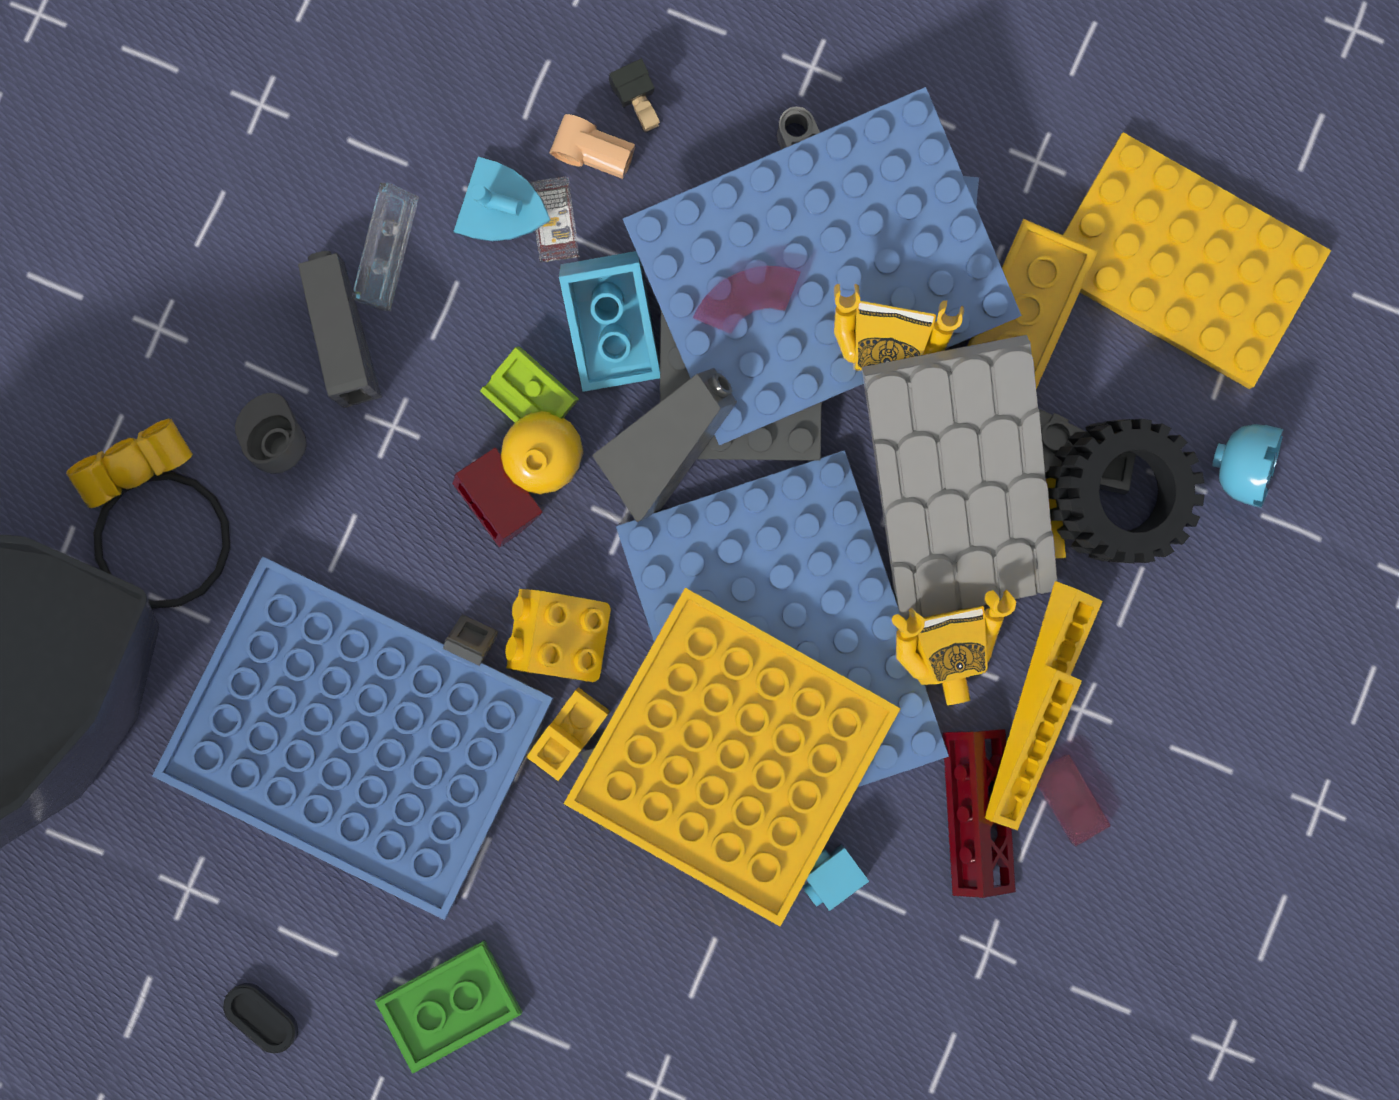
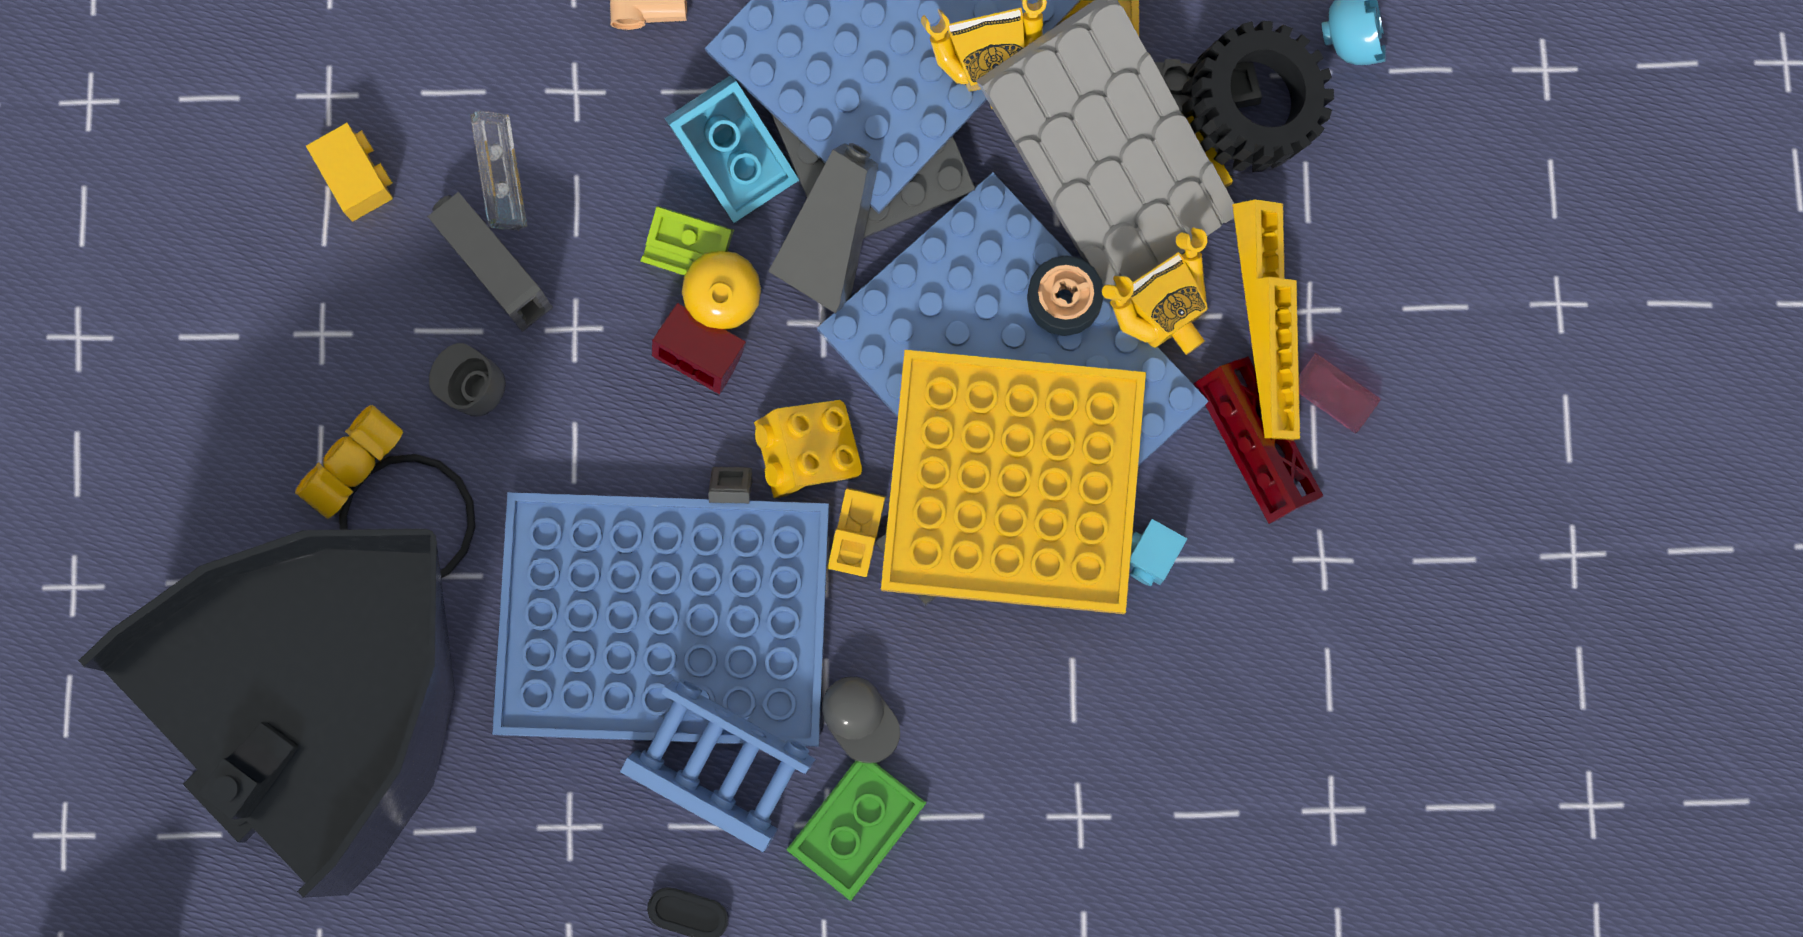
camera: 20 degrees left, 5 degrees down
medium azure shield [454,157,551,241] -> none
clear tile [529,176,580,263] -> none
clear pink tile [693,266,801,334] -> none
none -> yellow brick [306,123,393,222]
none -> medium blue fence [620,680,816,853]
none -> dark grey cap [822,676,900,763]
none -> wheel [1027,255,1104,336]

